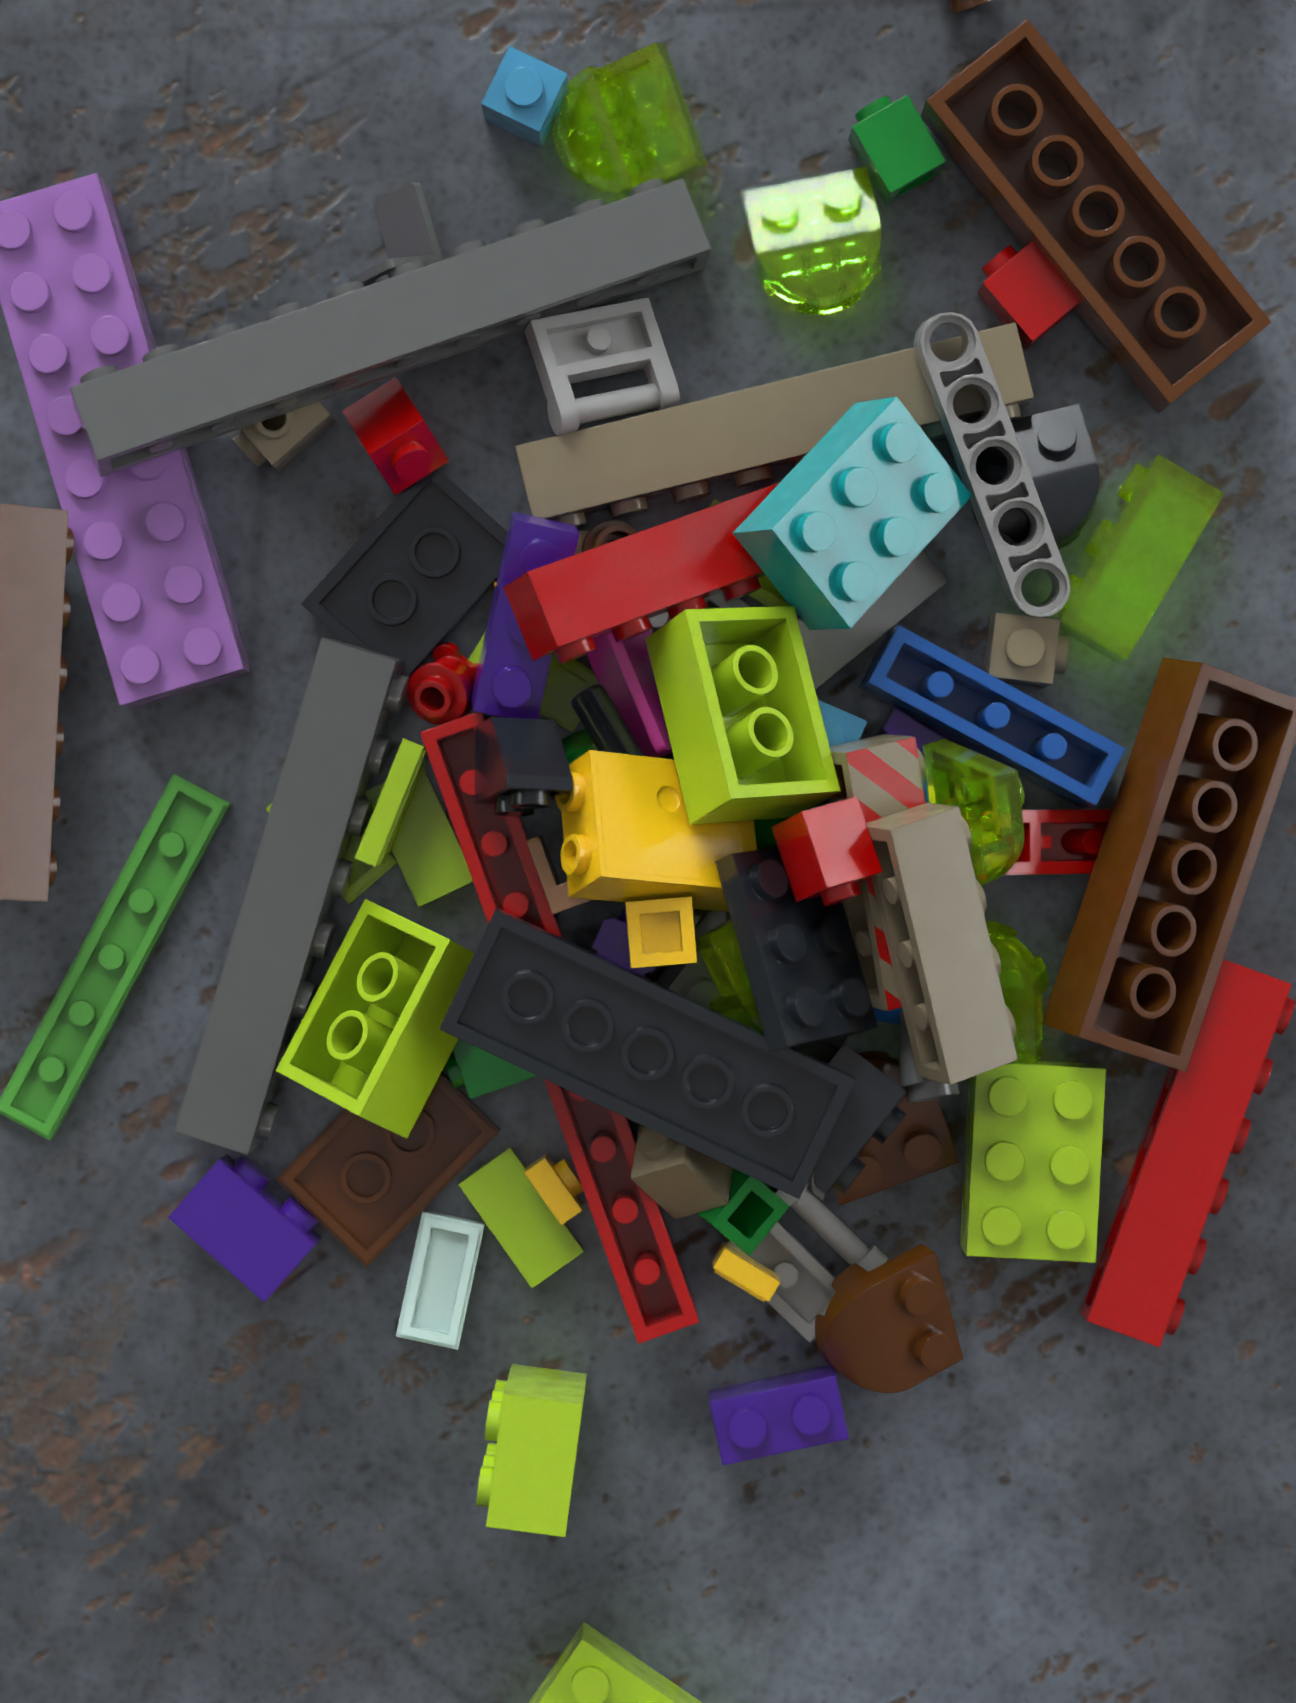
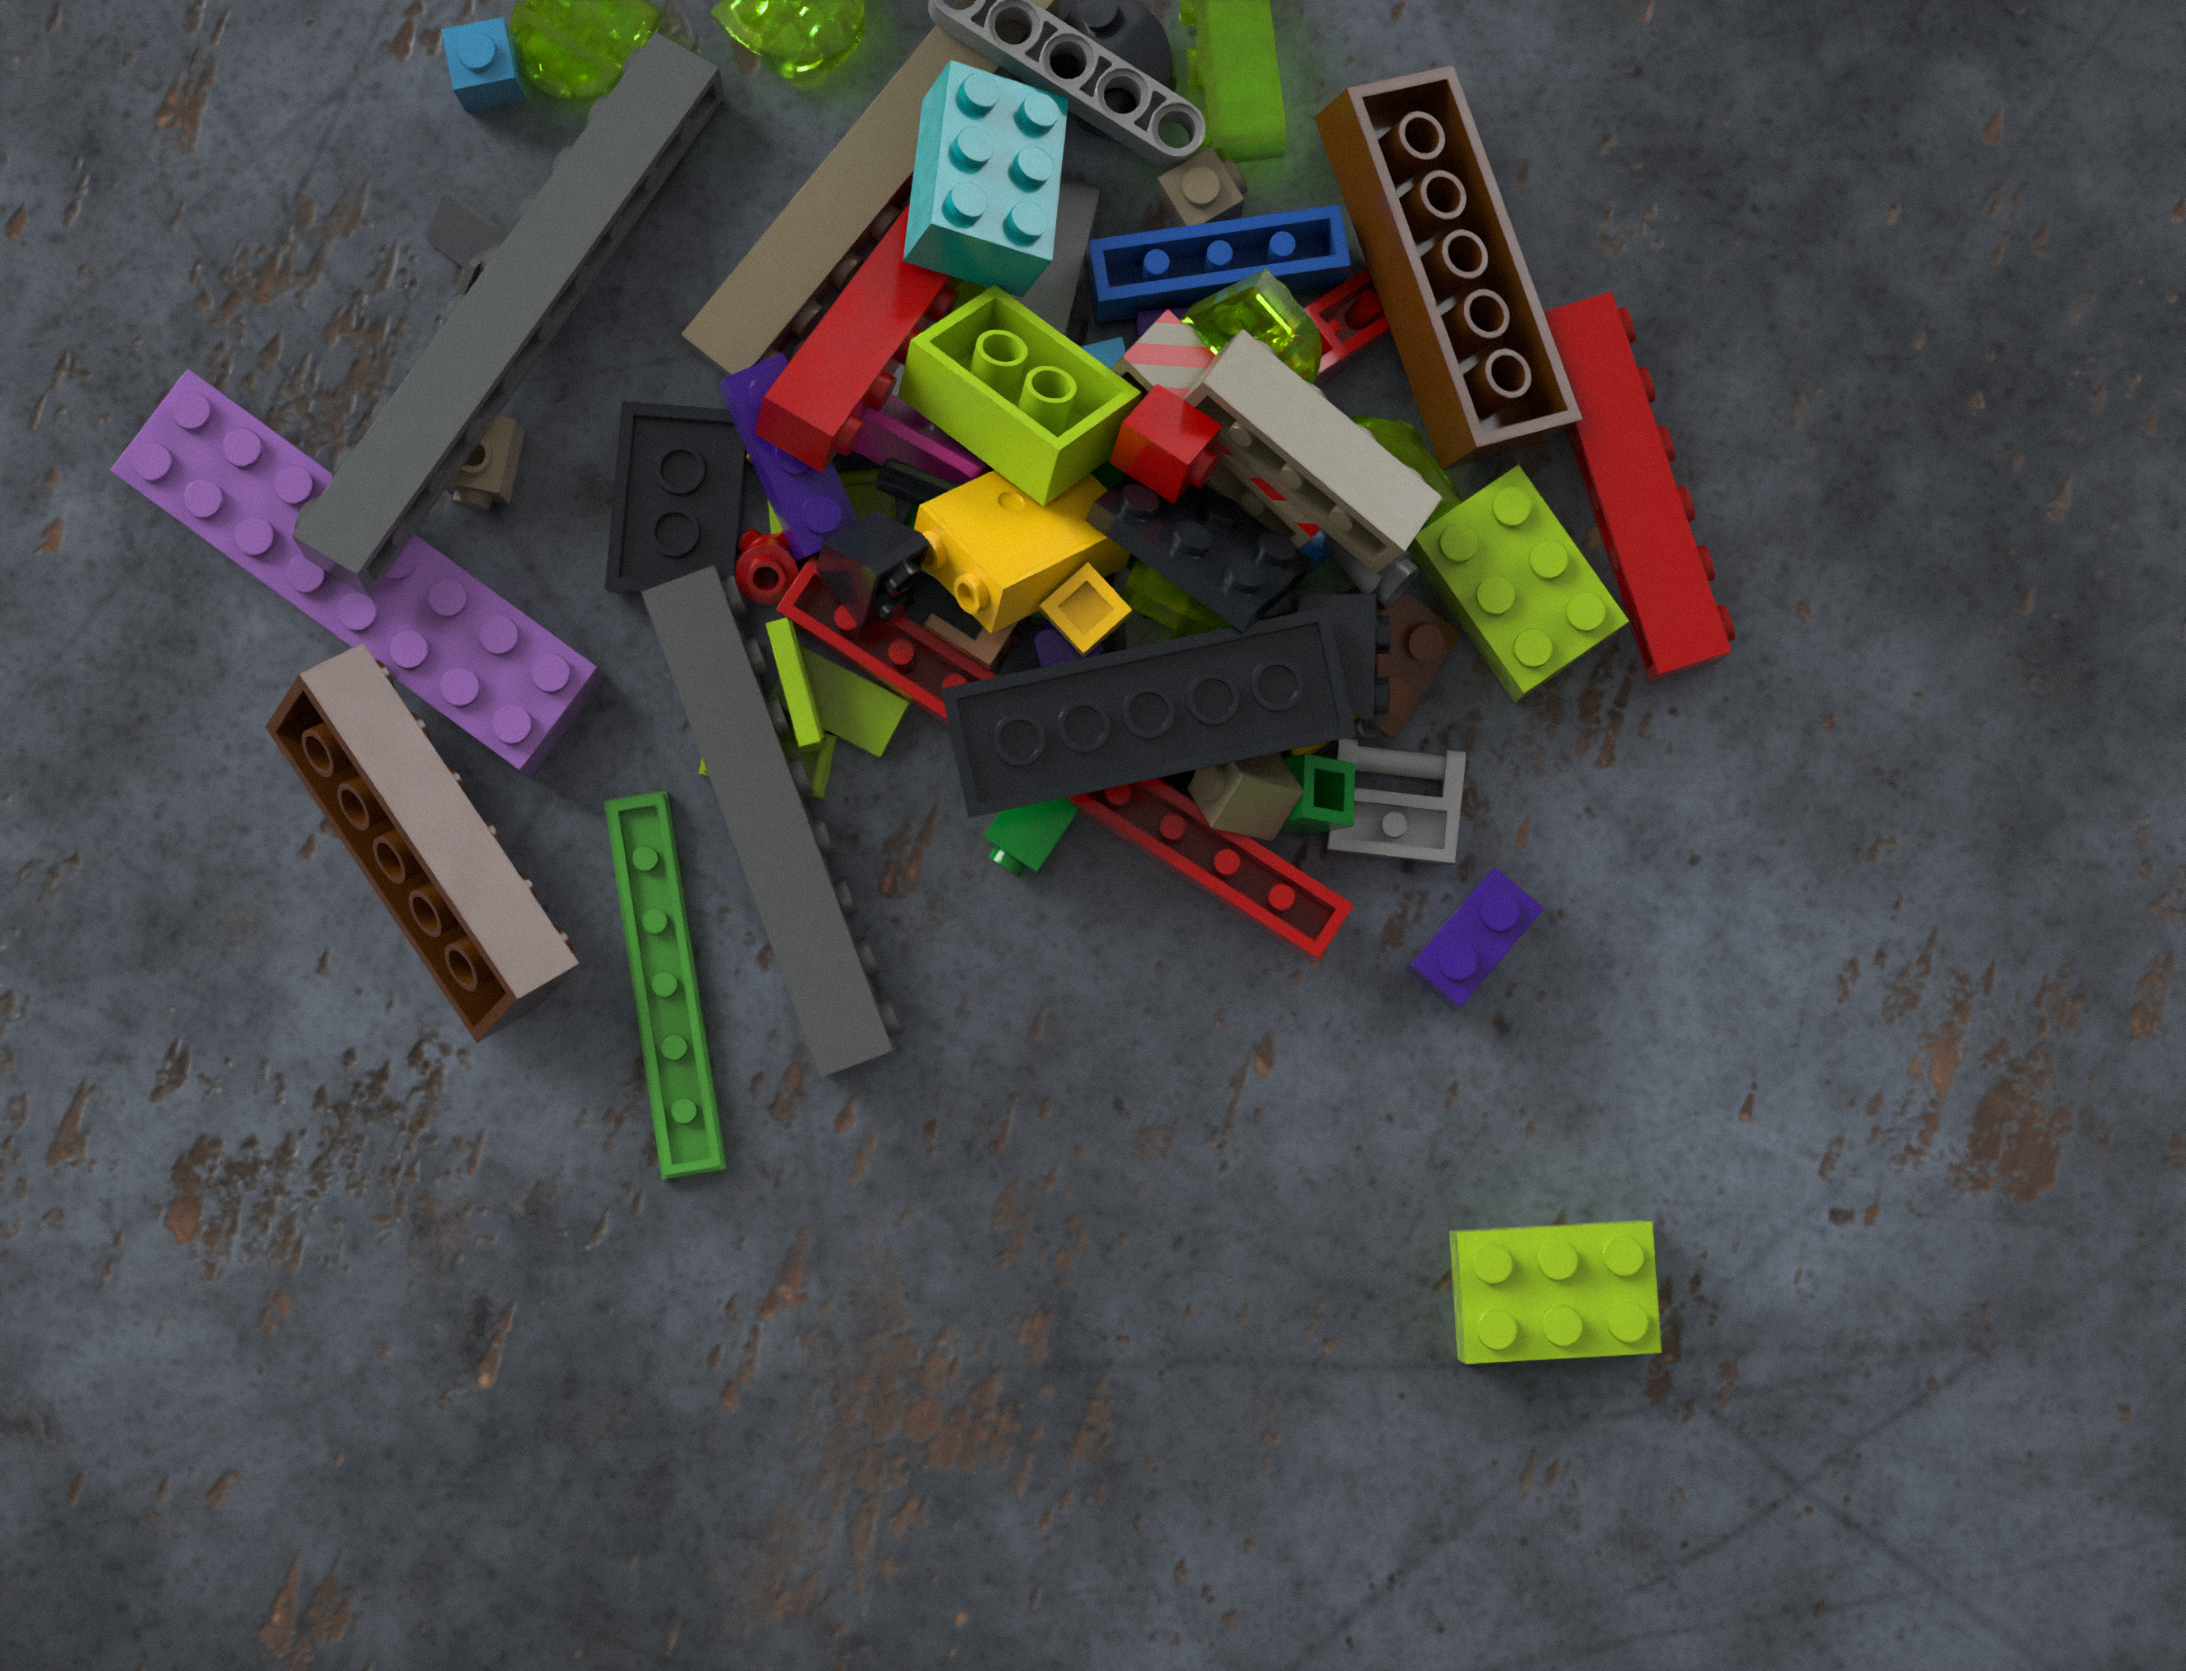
camera: 40 degrees left, 5 degrees down
dark purple brick [168,1154,322,1303] -> none
lime brick [276,899,475,1139] -> none
reddish brown tile [276,1072,501,1268] -> none
red brick [342,377,449,495] -> none
light aqua tile [396,1210,485,1350] -> none
lime tile [458,1146,584,1288] -> none
lime brick [476,1364,587,1537] -> none
yellow plate [524,1152,584,1225] -> none
light grey plate [525,297,680,435] -> none
yellow tile [712,1241,781,1302] -> none
reddish brown slope [815,1244,964,1393] -> none

